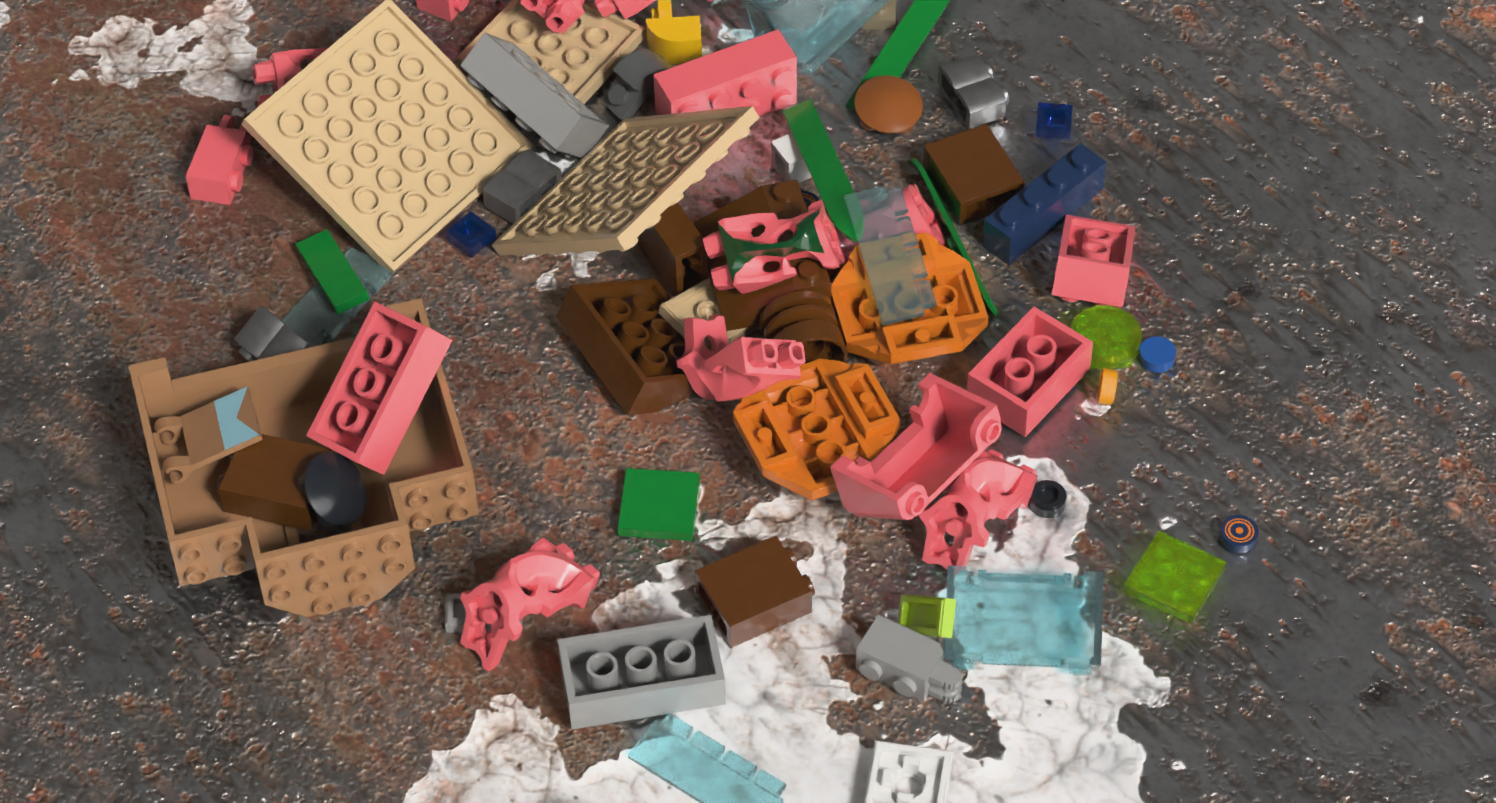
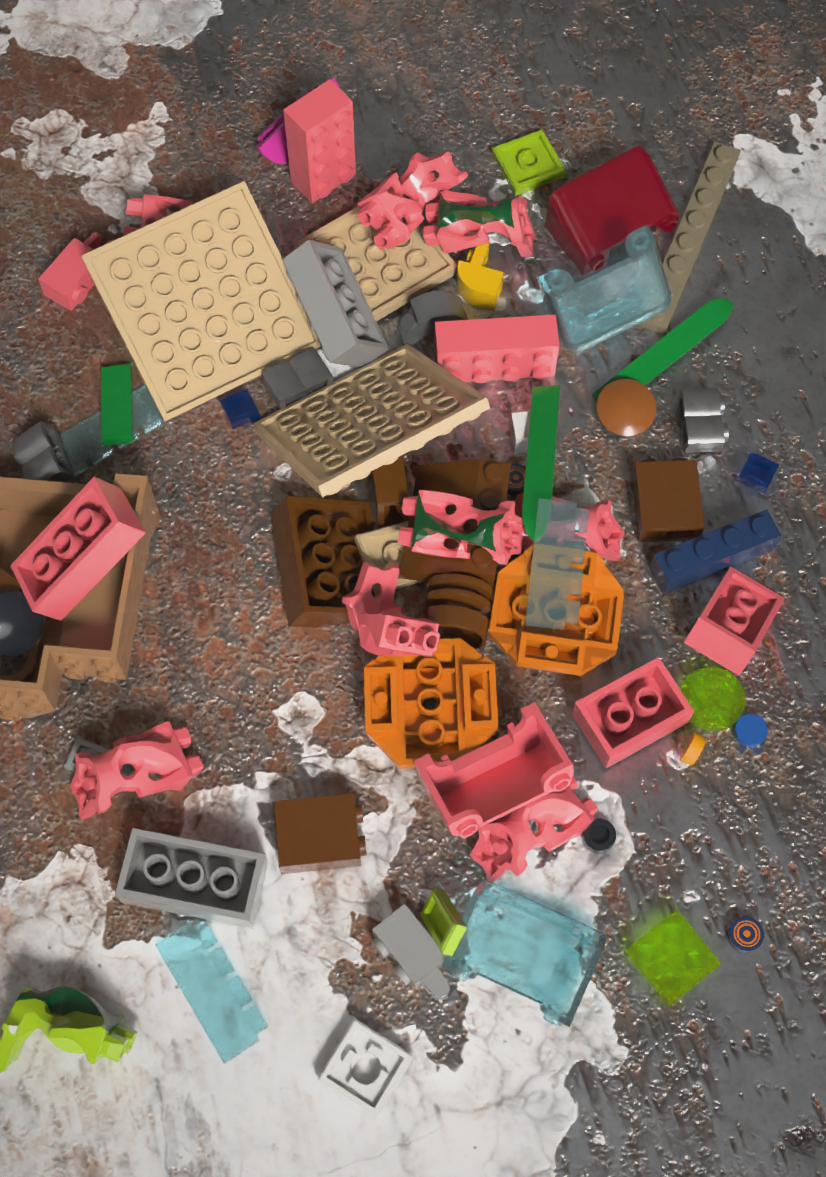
camera: 20 degrees right, 15 degrees up
green tile [618,468,701,541] -> none
green piece [906,158,999,317] -> none

